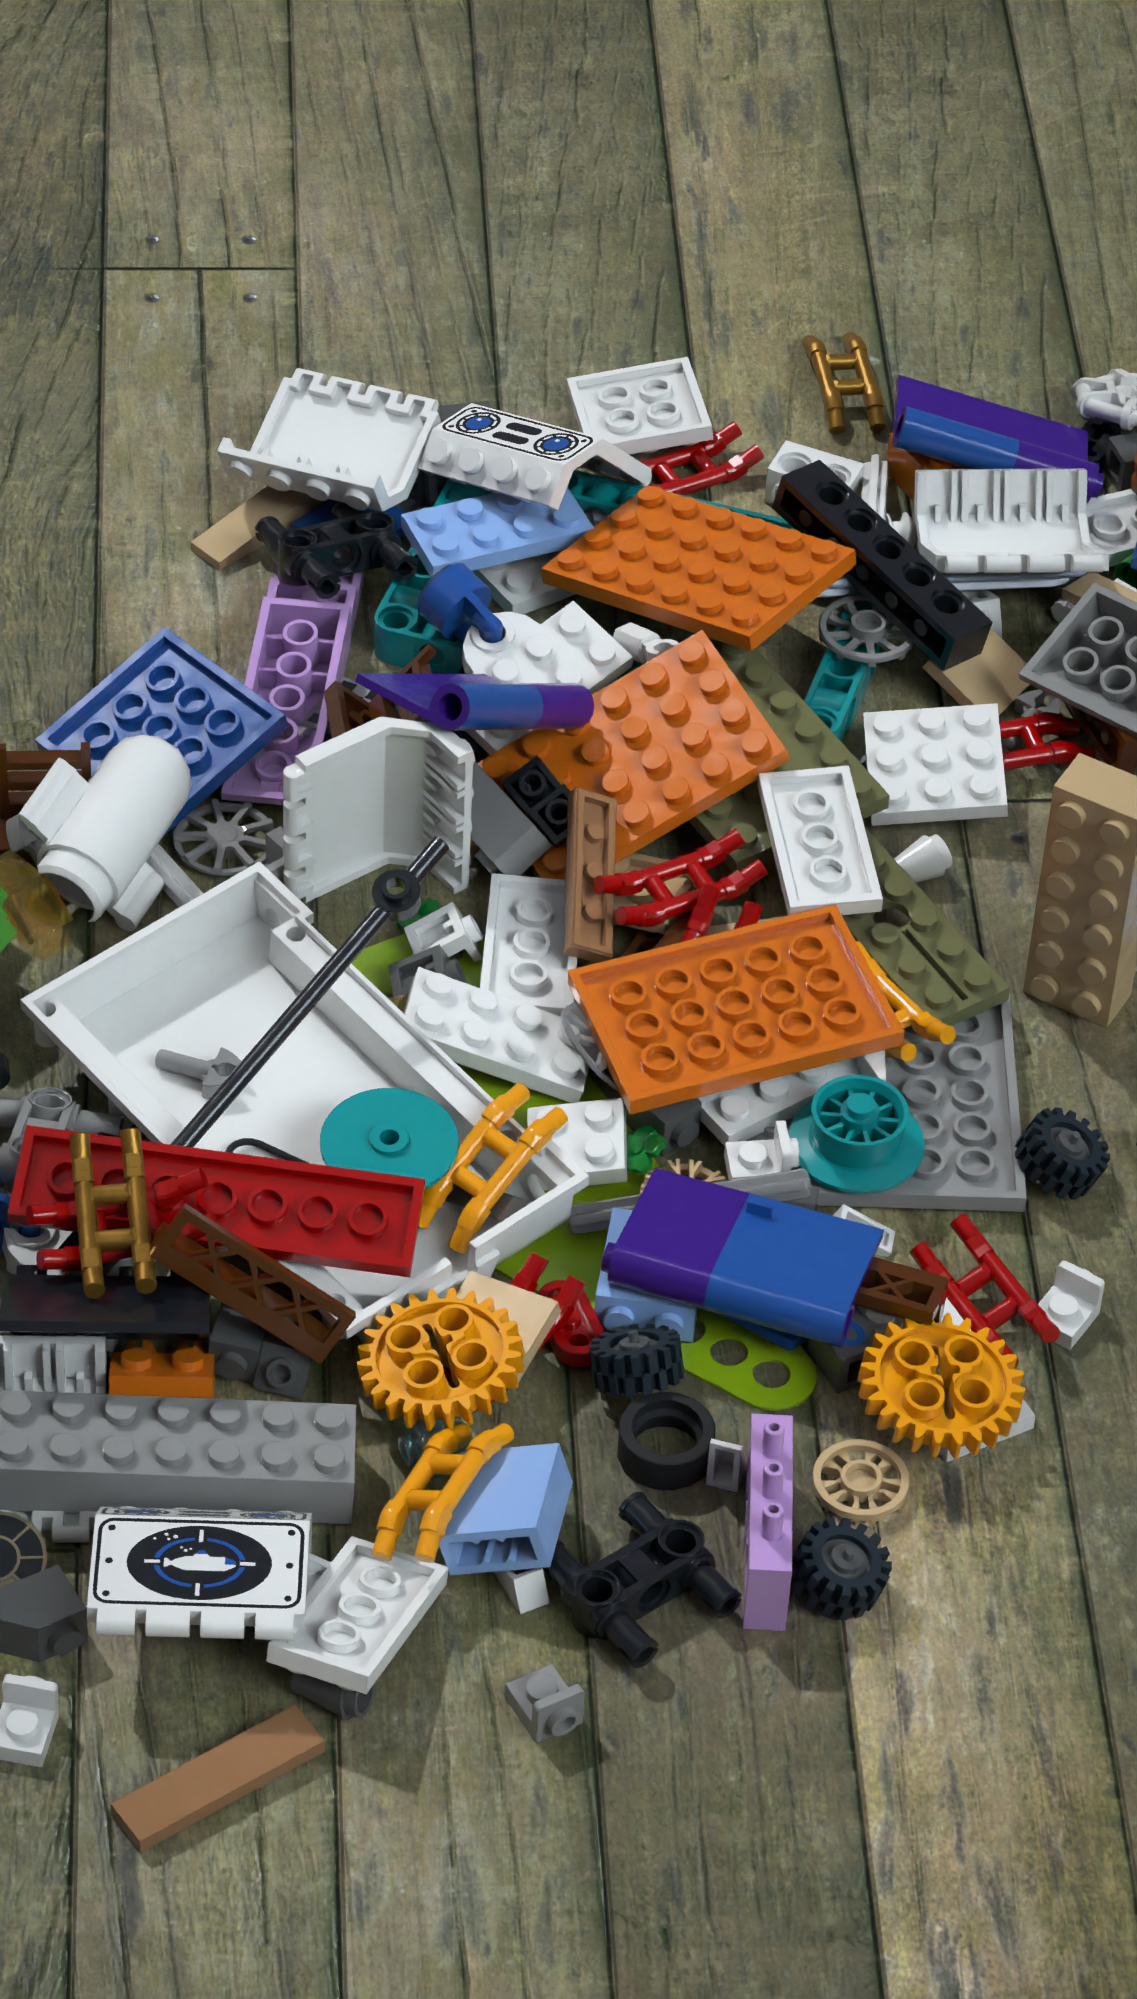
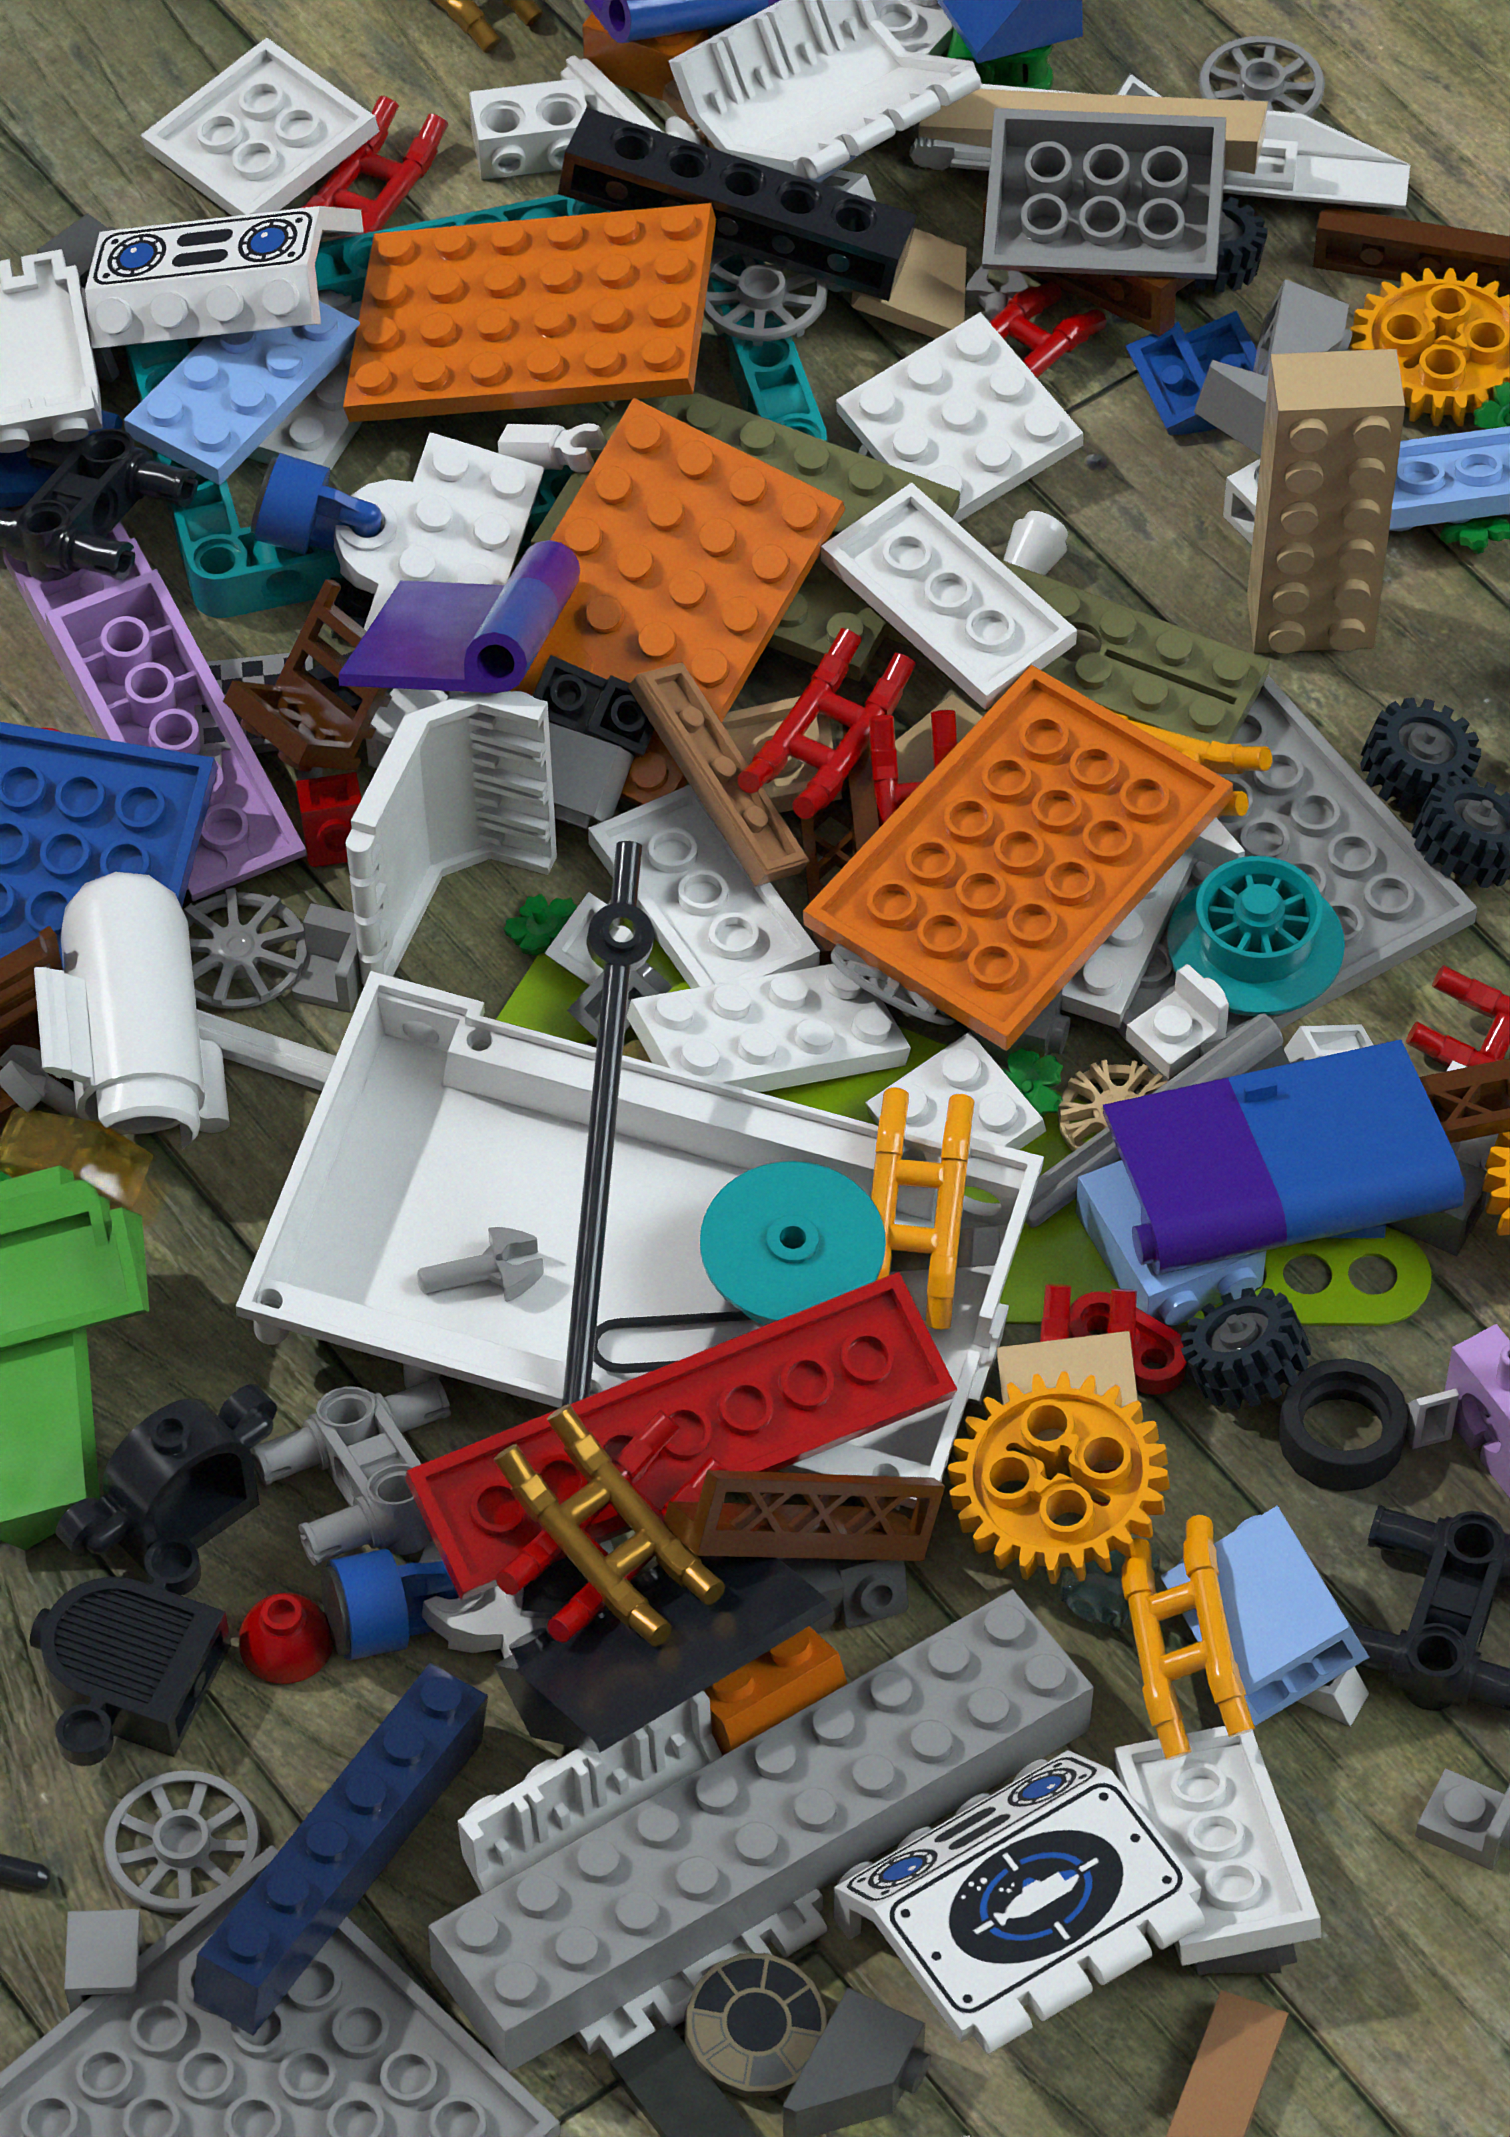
camera: 30 degrees left, 10 degrees up
none -> black wheel [1360,698,1481,814]

